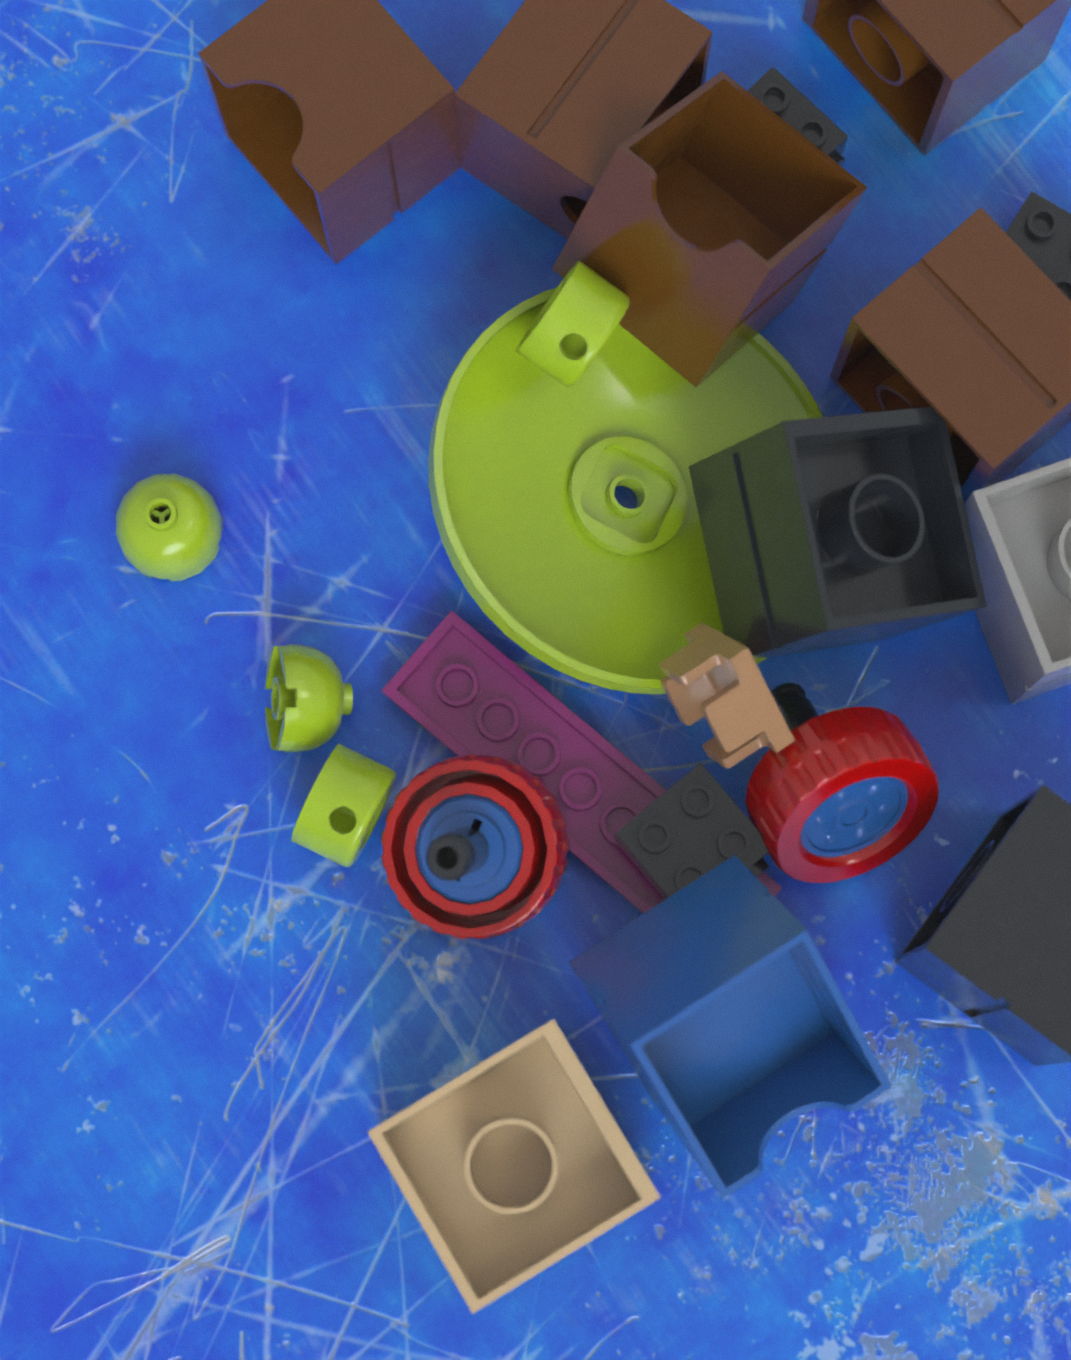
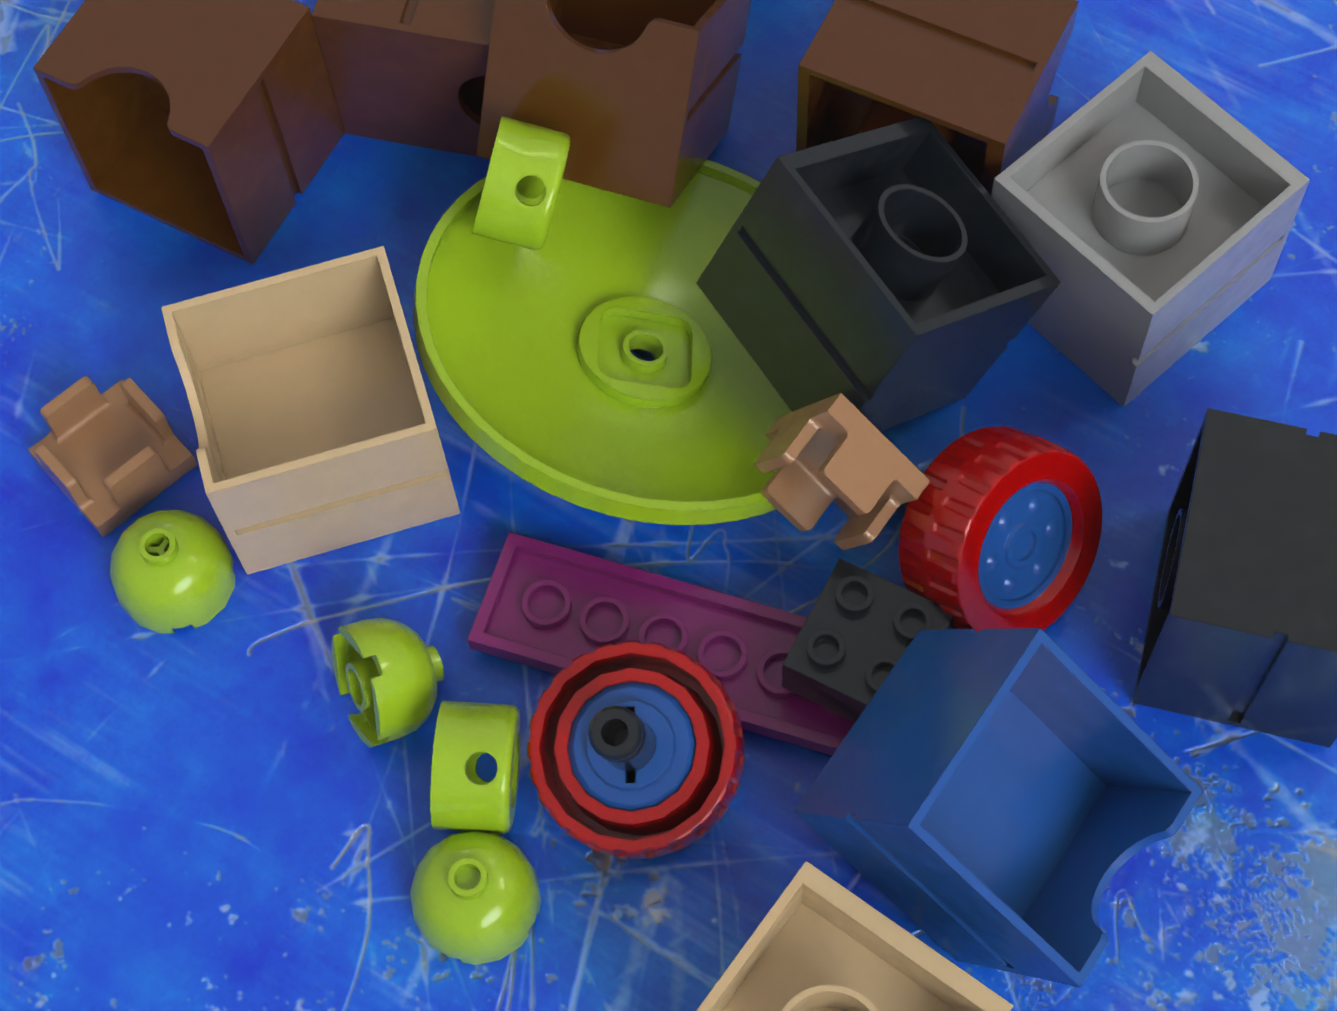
camera: 20 degrees left, 15 degrees down
none -> medium nougat panel [28,376,197,538]
none -> tan piece [161,246,461,575]
none -> lime cylinder [410,830,541,965]

